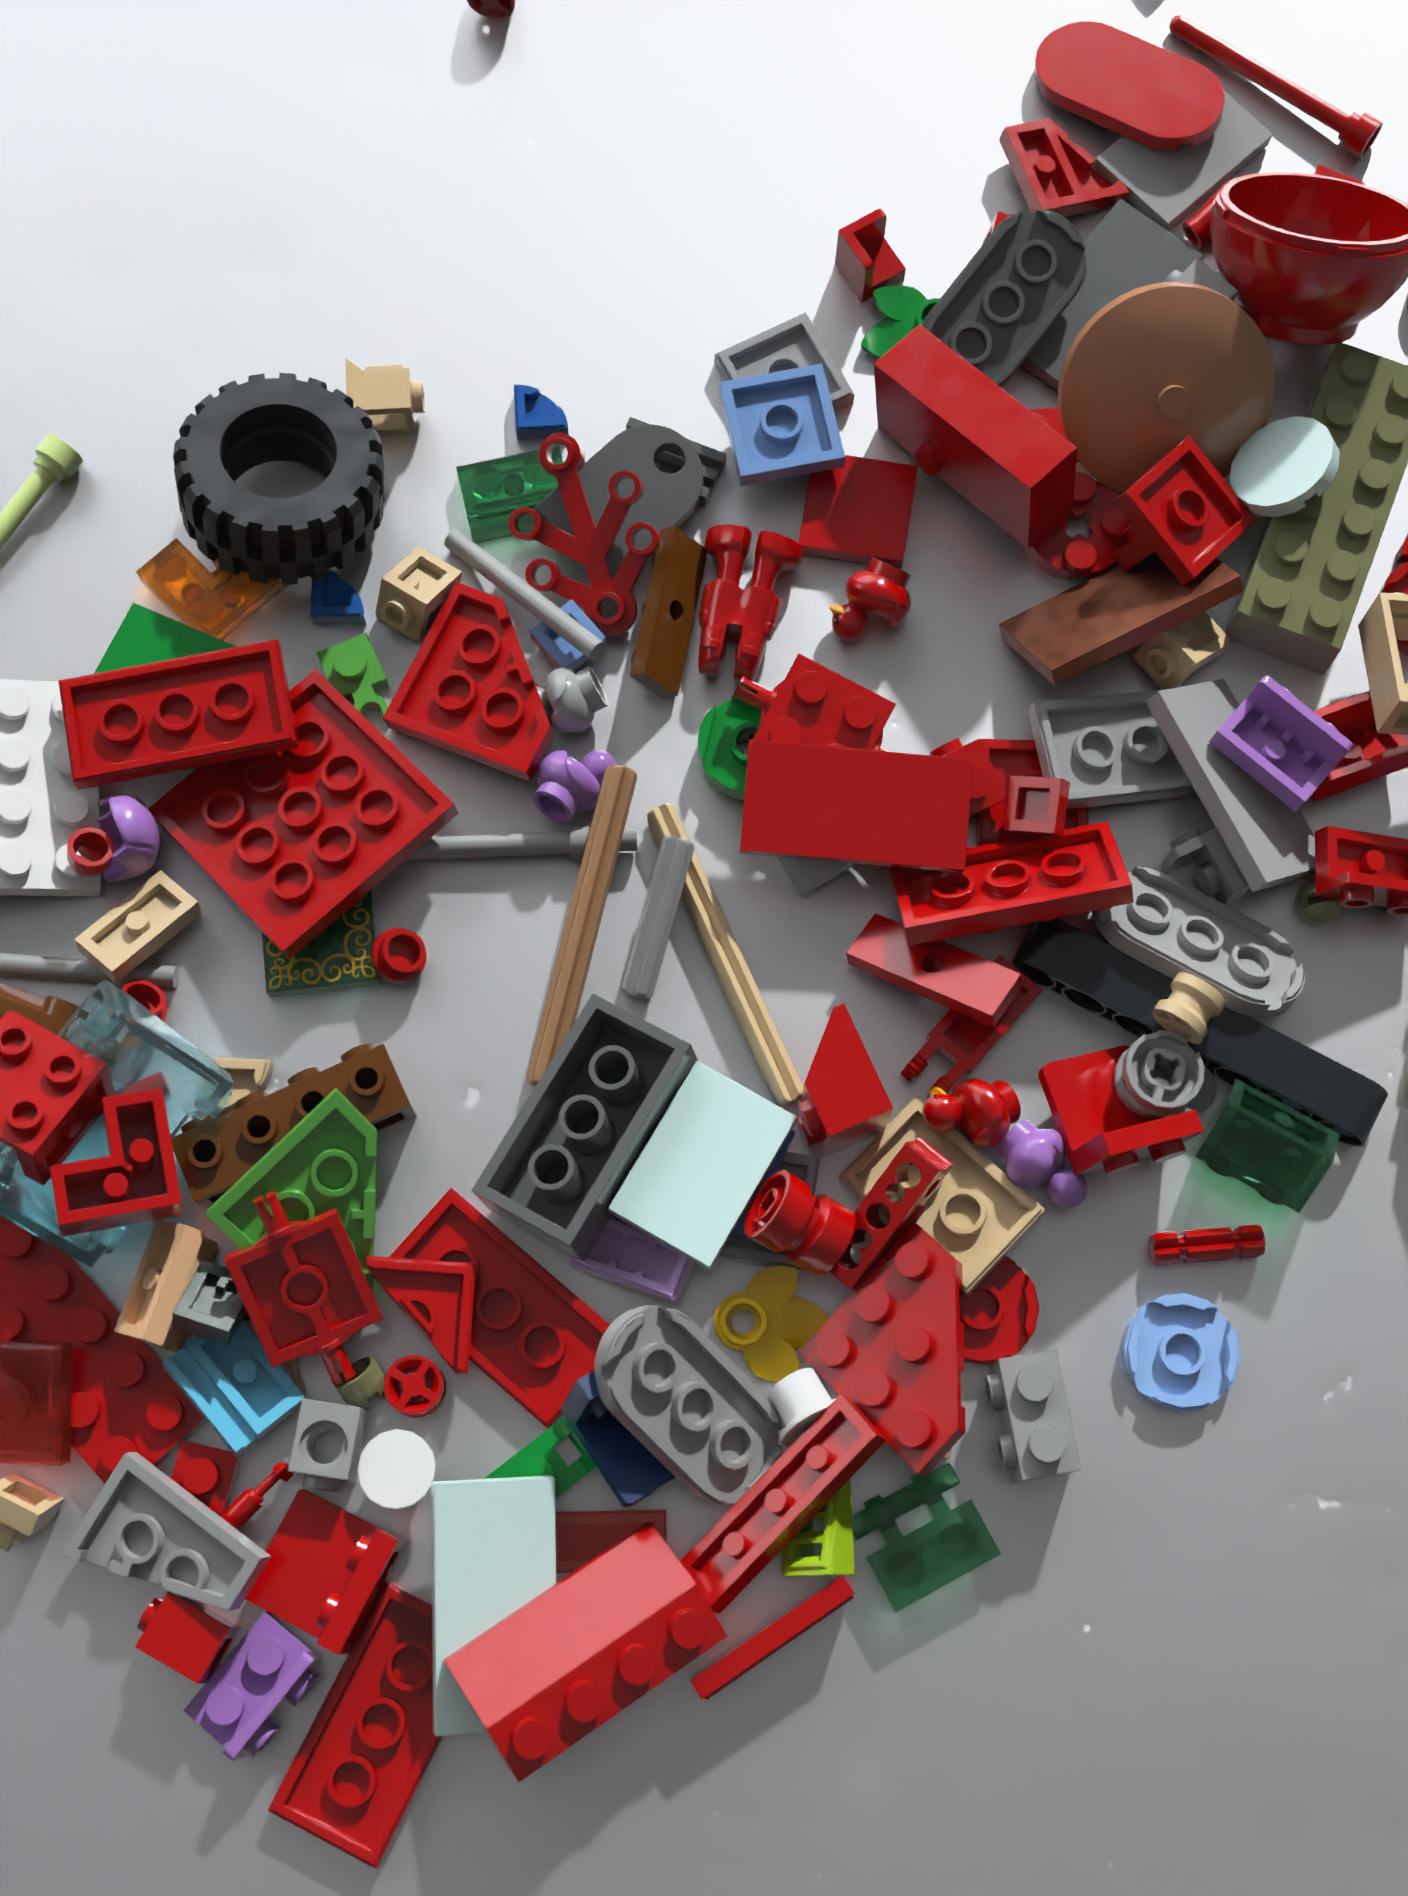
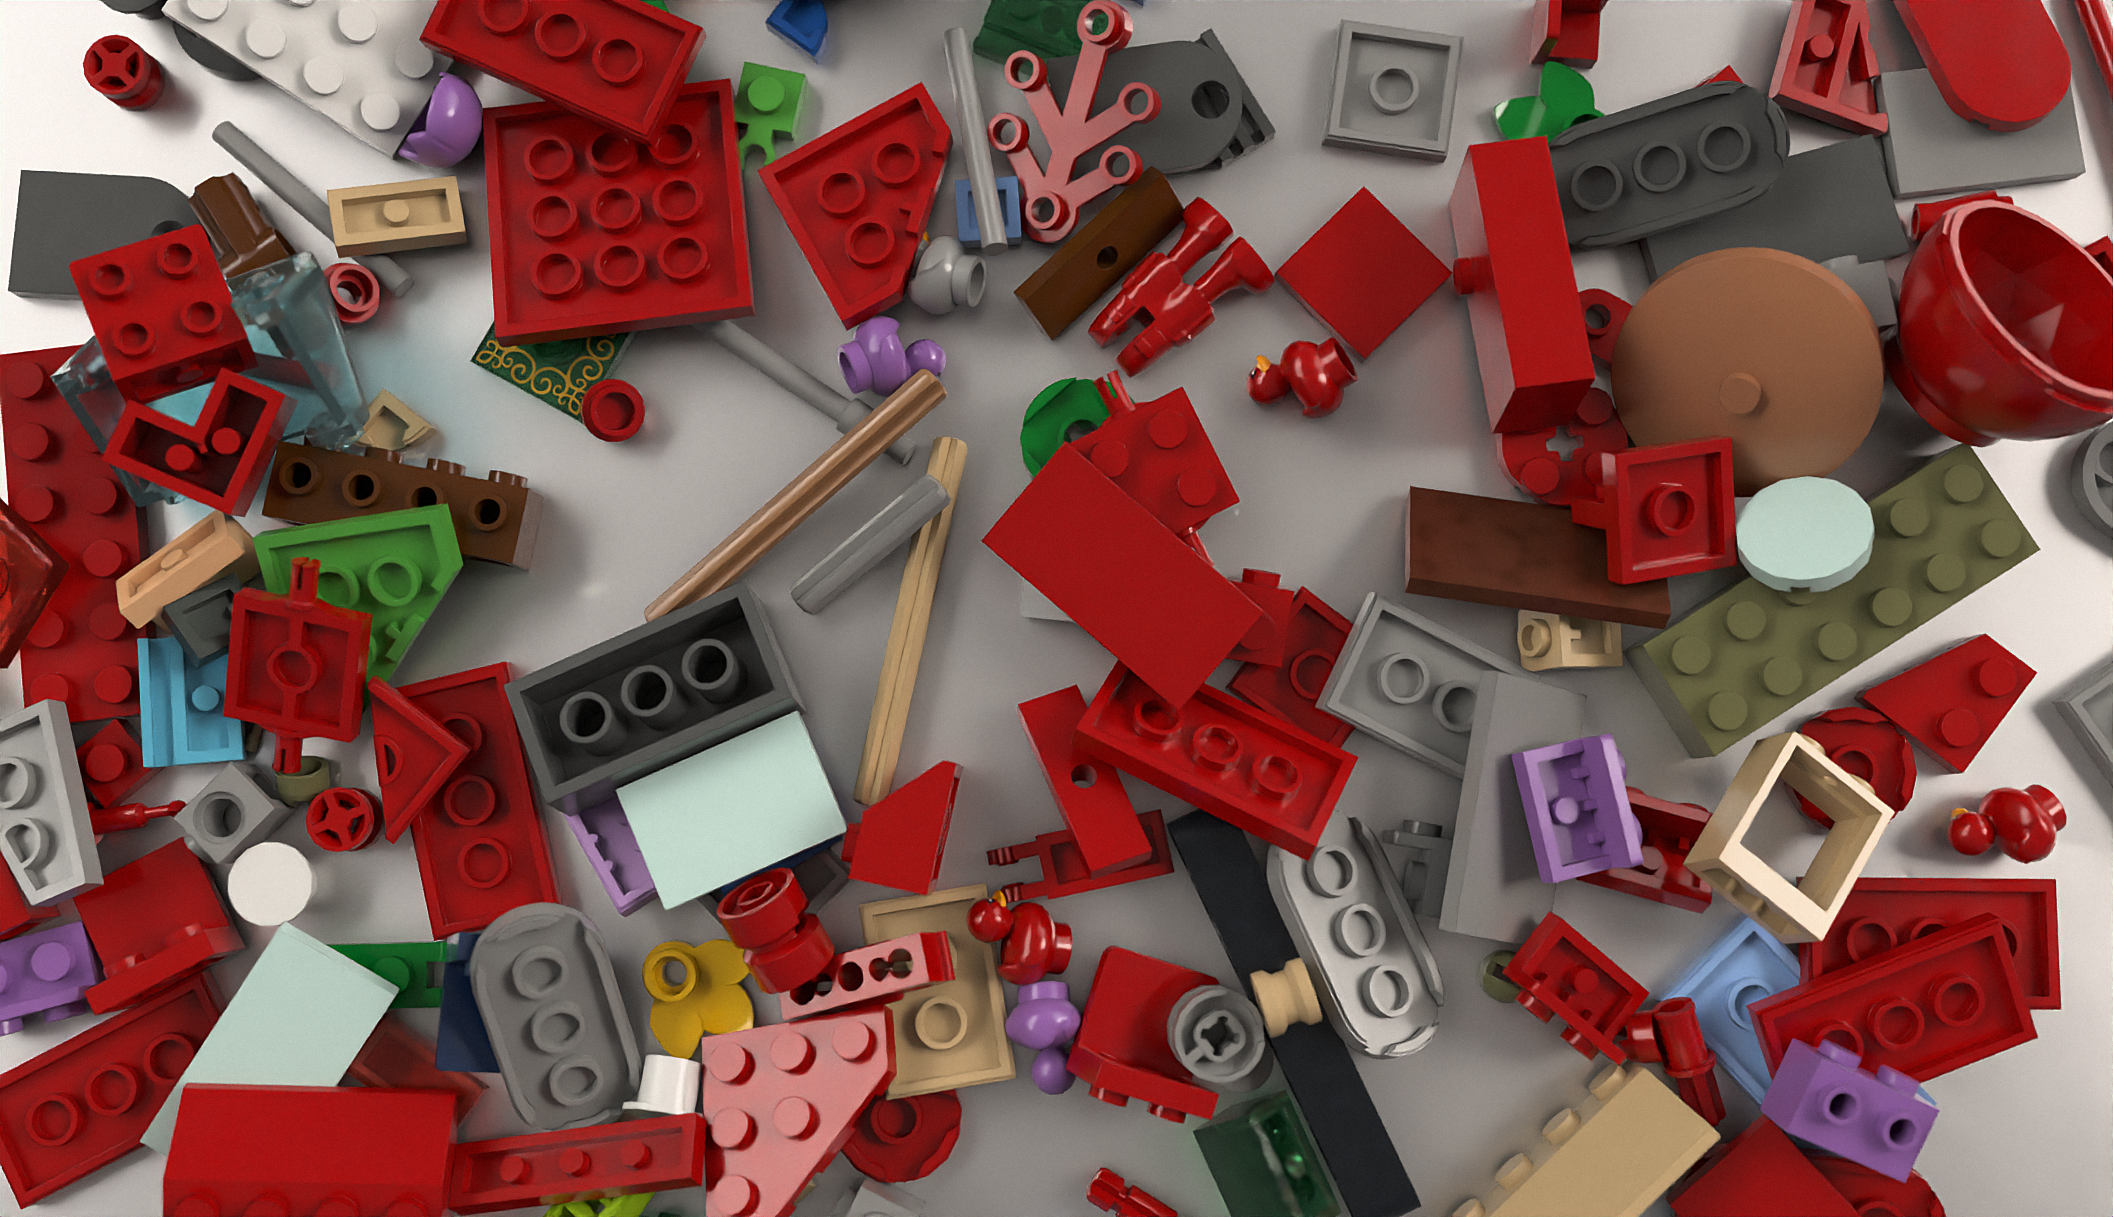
camera: 40 degrees right, 10 degrees up
red hinge [67,827,114,878] -> none
tan bracket [375,546,462,641] -> none
medium blue plate [719,364,845,486] -> none
tile [1003,776,1070,837] -> none

